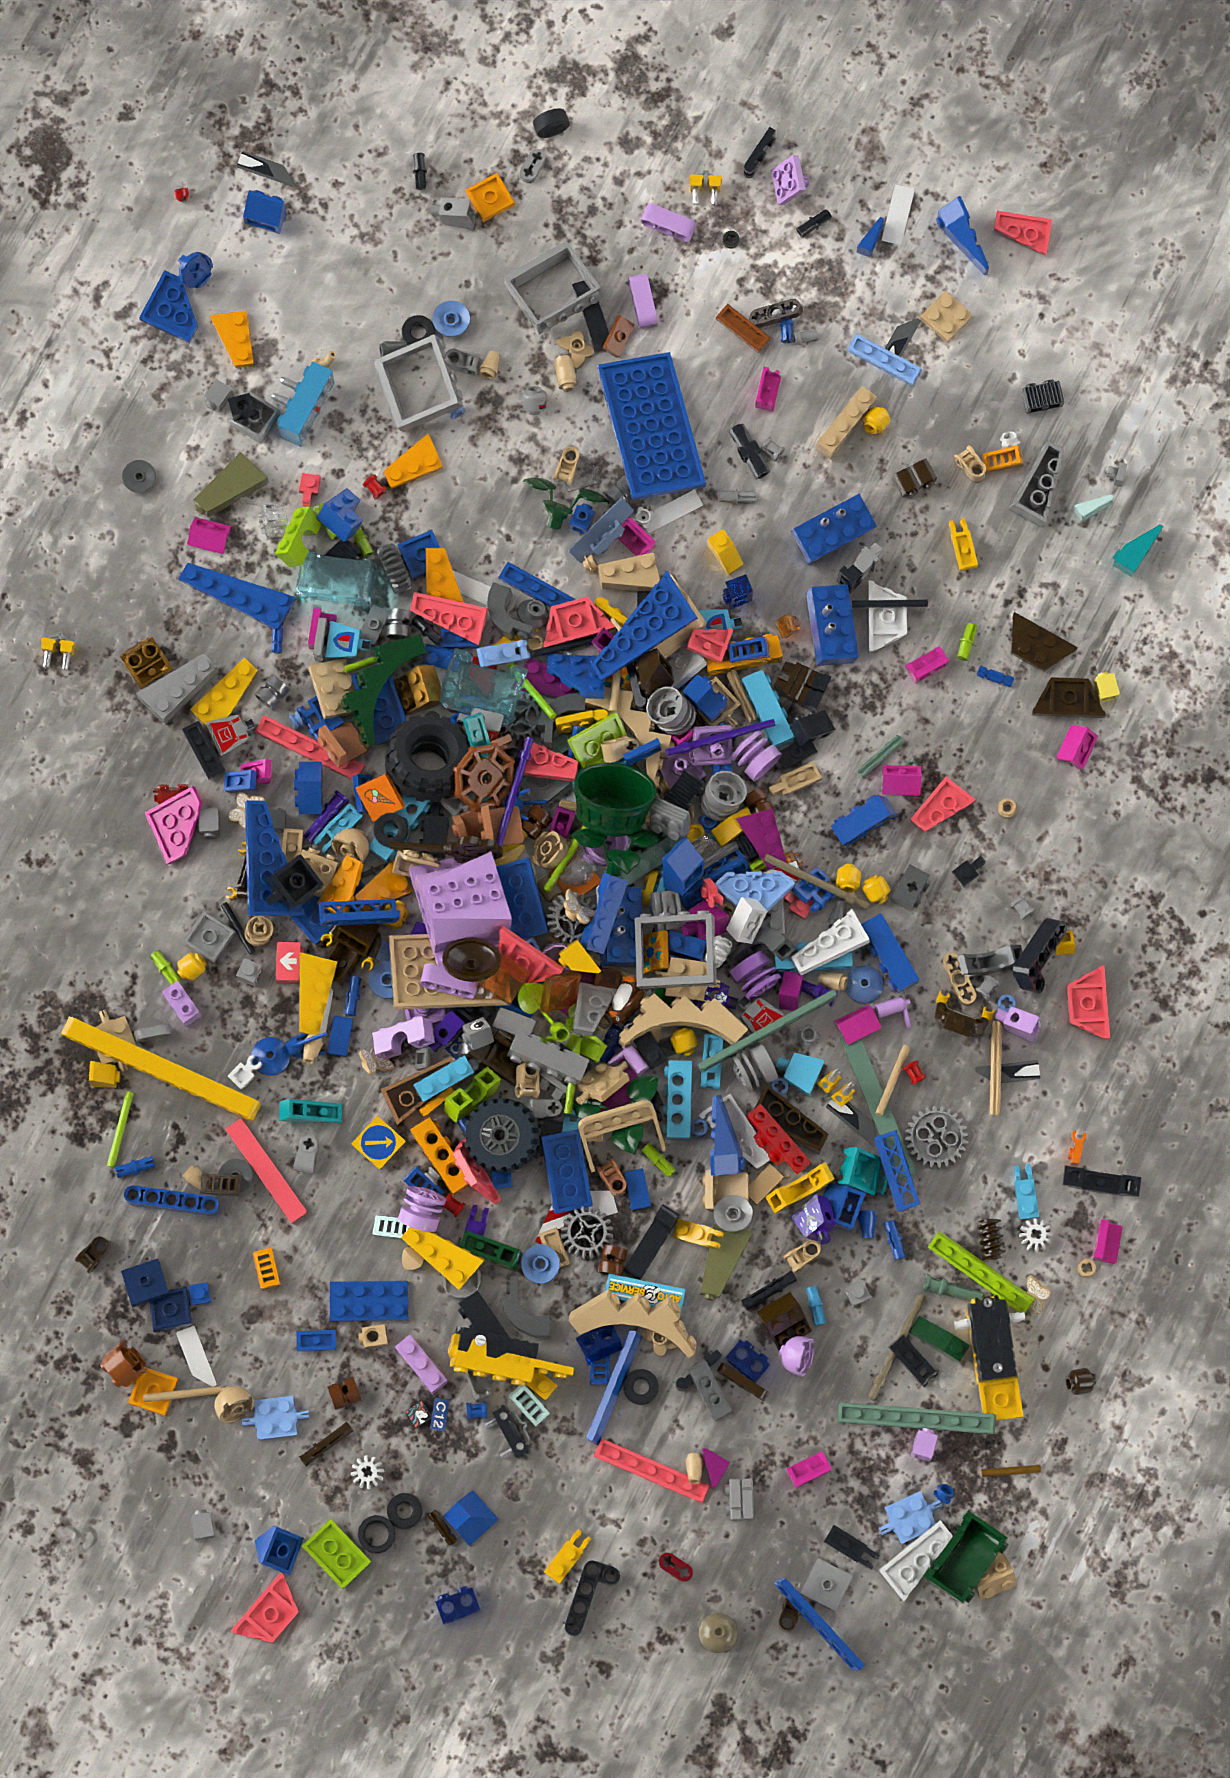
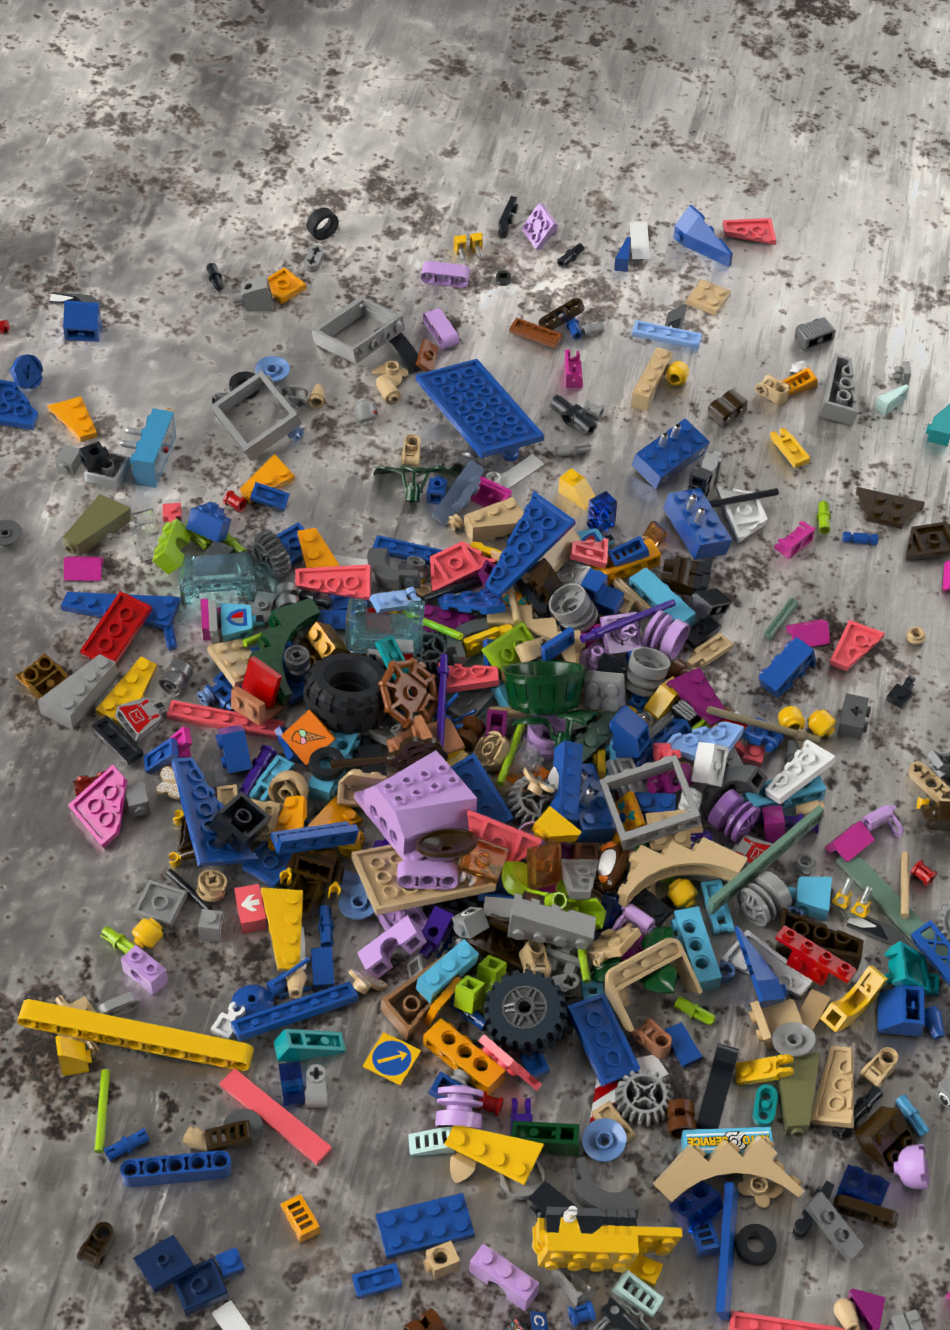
camera: 15 degrees left, 25 degrees down
dark purple torso [791,1194,836,1245] -> none
medium blue dish [845,966,883,1004] -> none
blue brick [861,913,919,994] -> none
none -> red tile [79,591,153,664]
none -> blue plate [231,981,358,1042]
none -> red tile [241,656,282,709]
none -> blue plate [249,482,290,512]
none -> clear blue slope [279,1061,305,1106]
none -> flat silver wheel [284,645,310,681]
none -> teal plate [752,1084,778,1127]
none -> tan wing [810,1046,854,1128]

